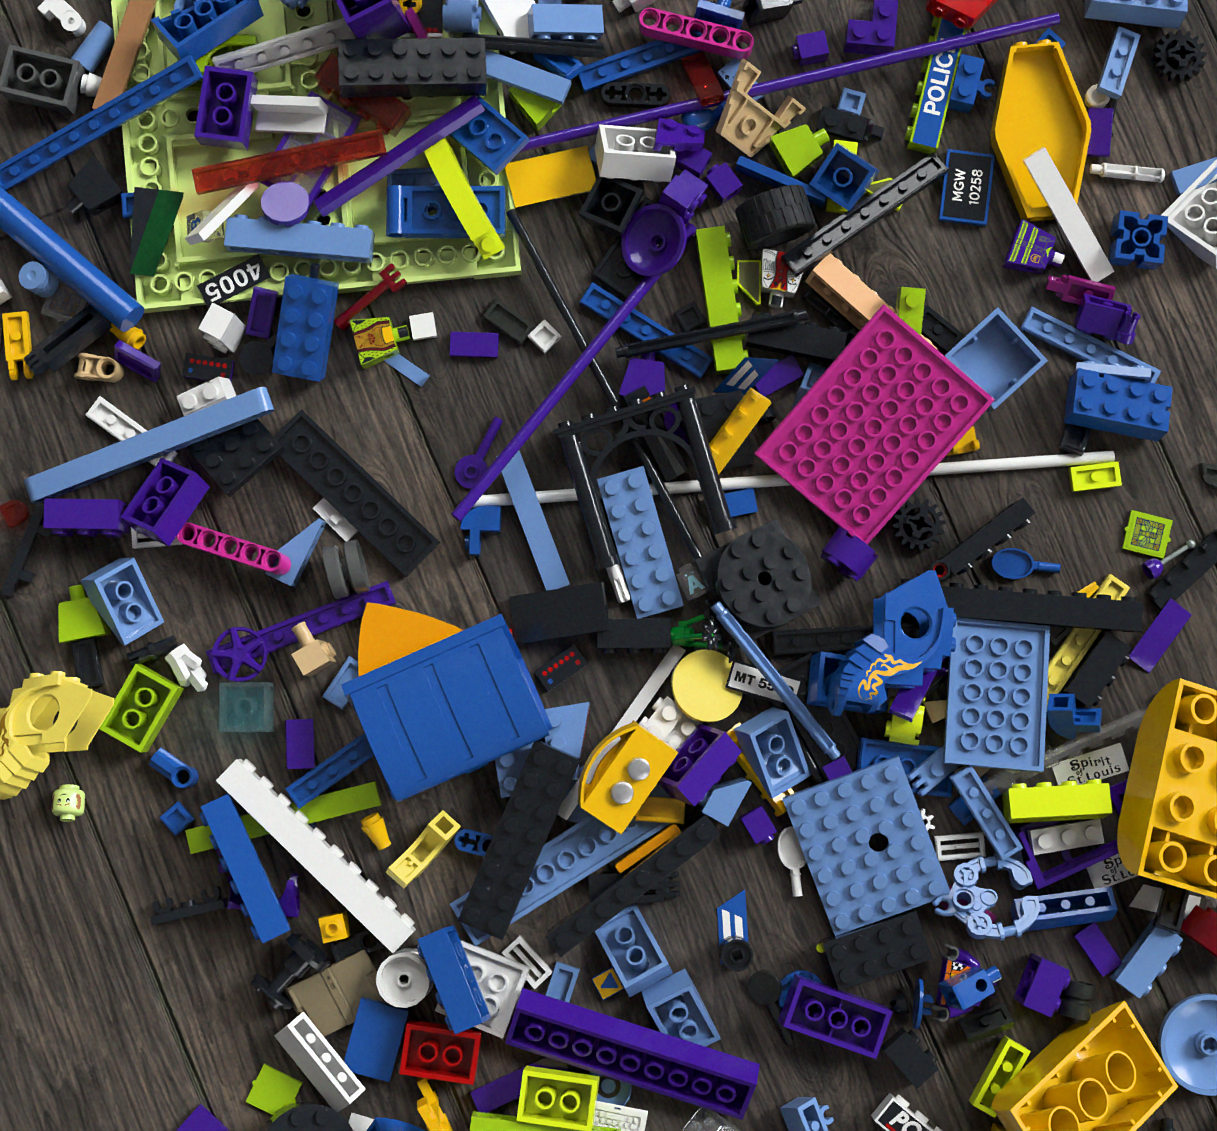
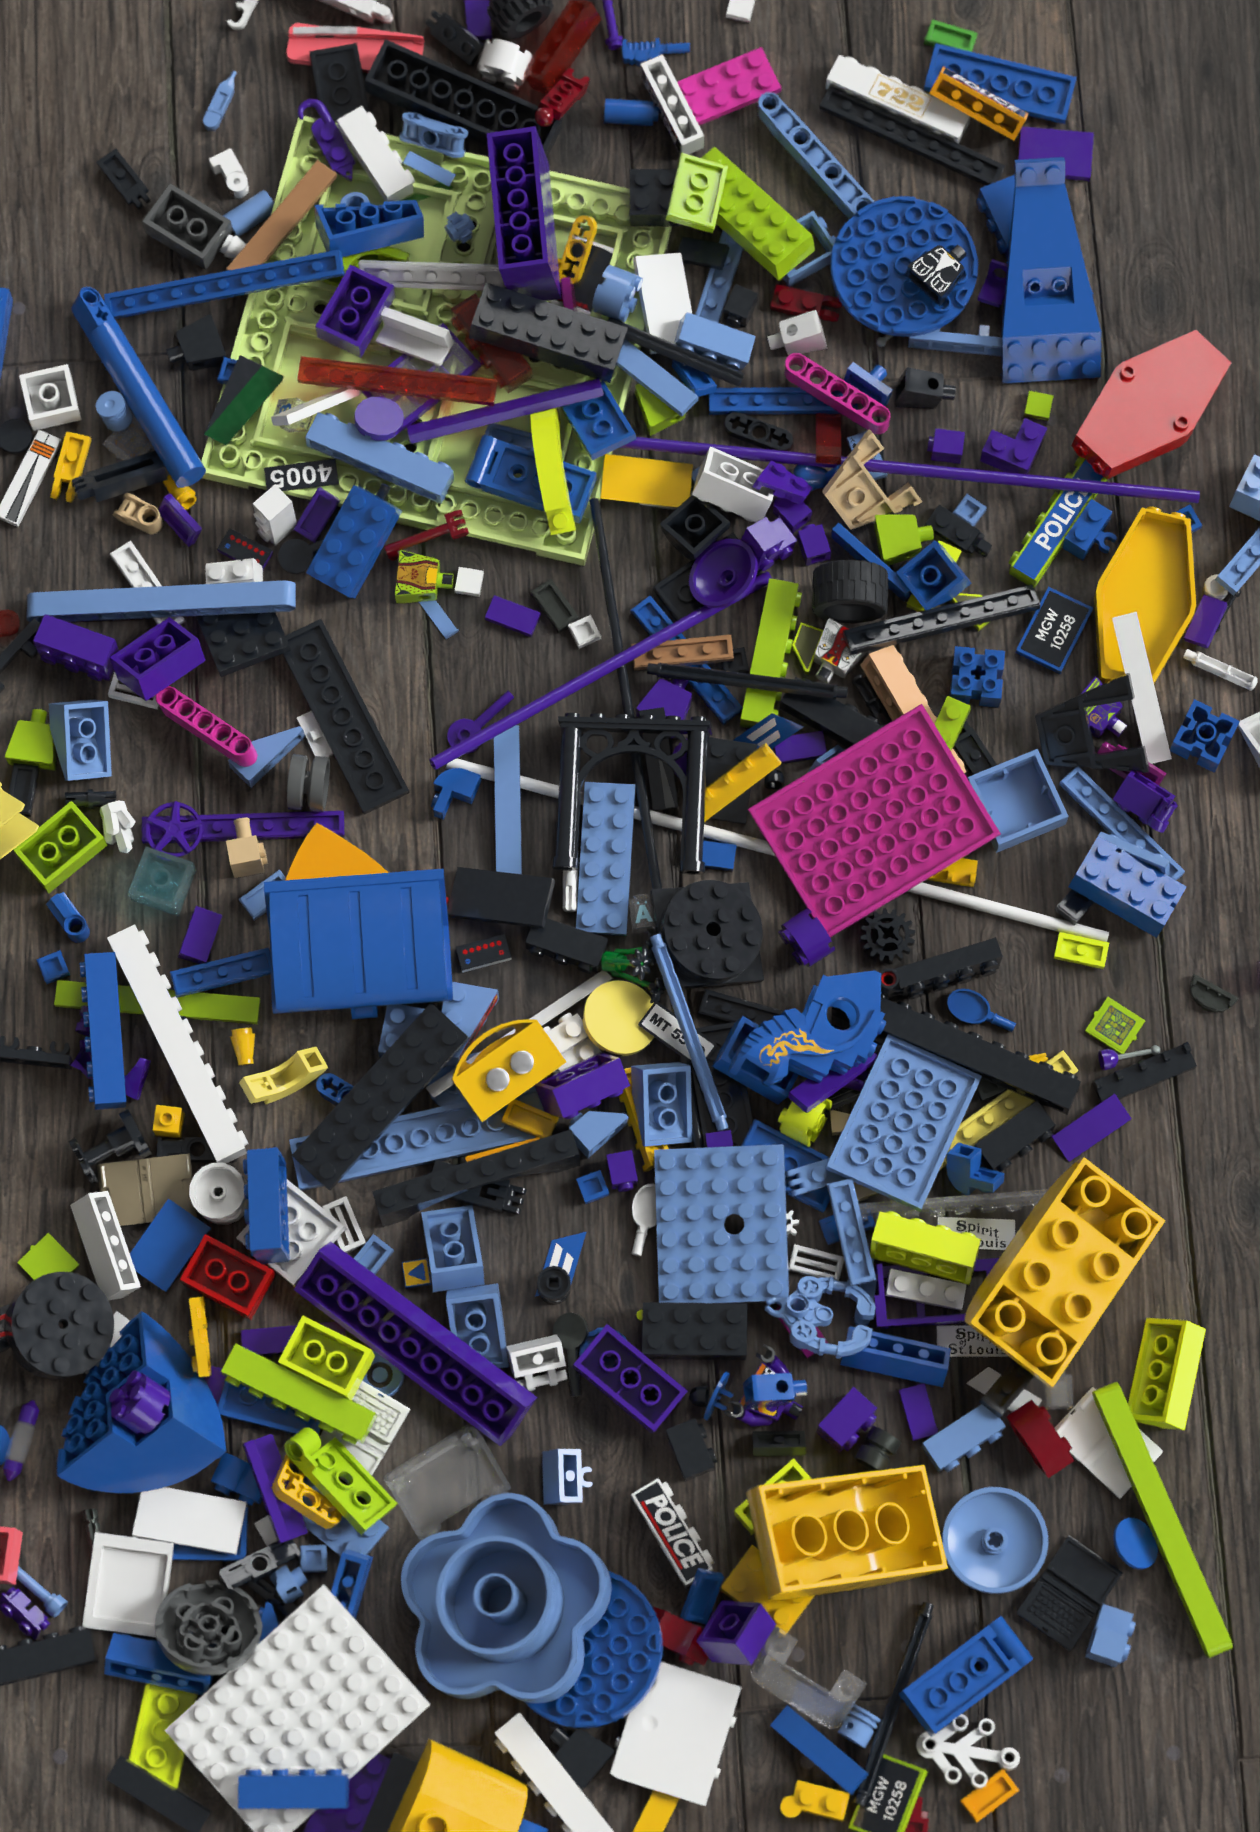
camera: 20 degrees right, 10 degrees down
none -> white brick [506,1335,567,1391]
none -> blue plate [576,1170,610,1204]
none -> medium nougat tile [631,635,734,670]
none -> blue brick [950,646,1005,708]
none -> black wing [1035,673,1150,773]

